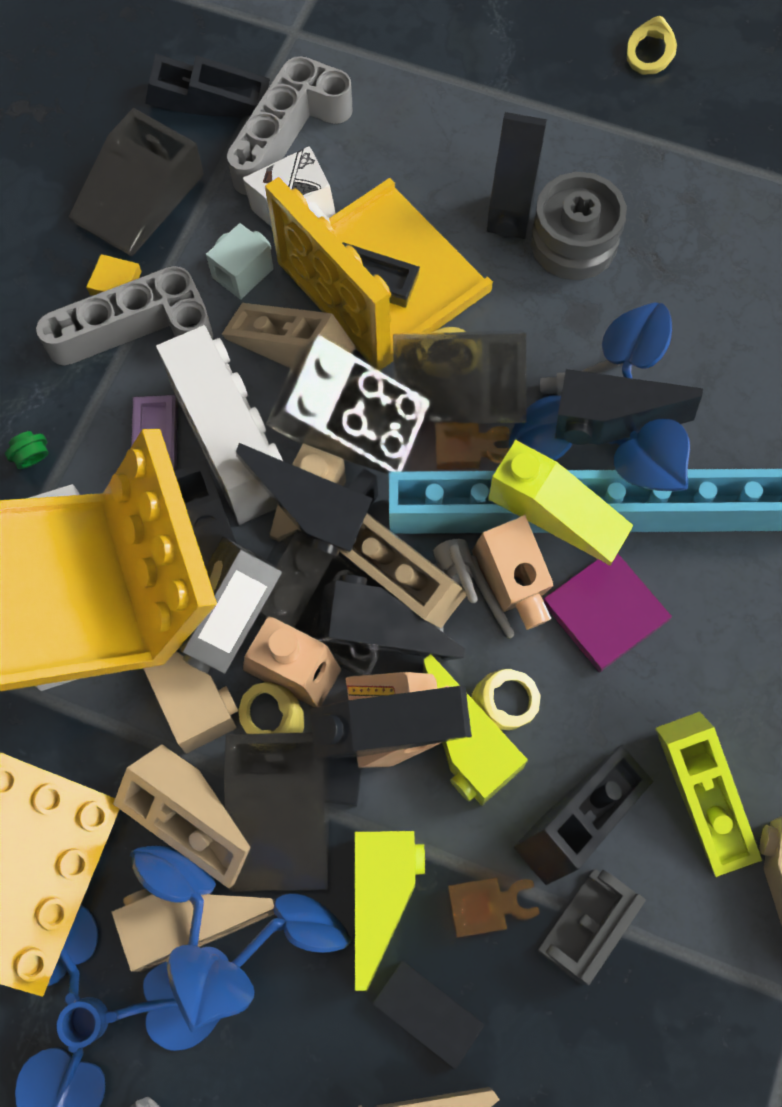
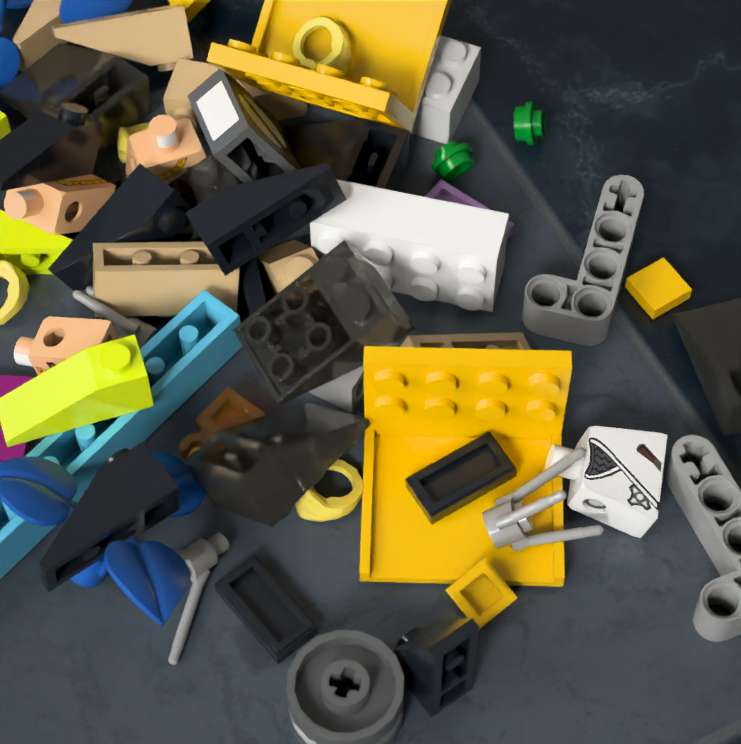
camera: 130 degrees right, 10 degrees down
light aqua brick [206,223,274,300] -> none
none -> black tile [214,554,318,664]
none -> light yellow piece [292,17,352,77]
none -> green plate [431,141,475,181]
none -> yellow tile [445,558,517,629]
none -> light grey plant [482,448,604,552]

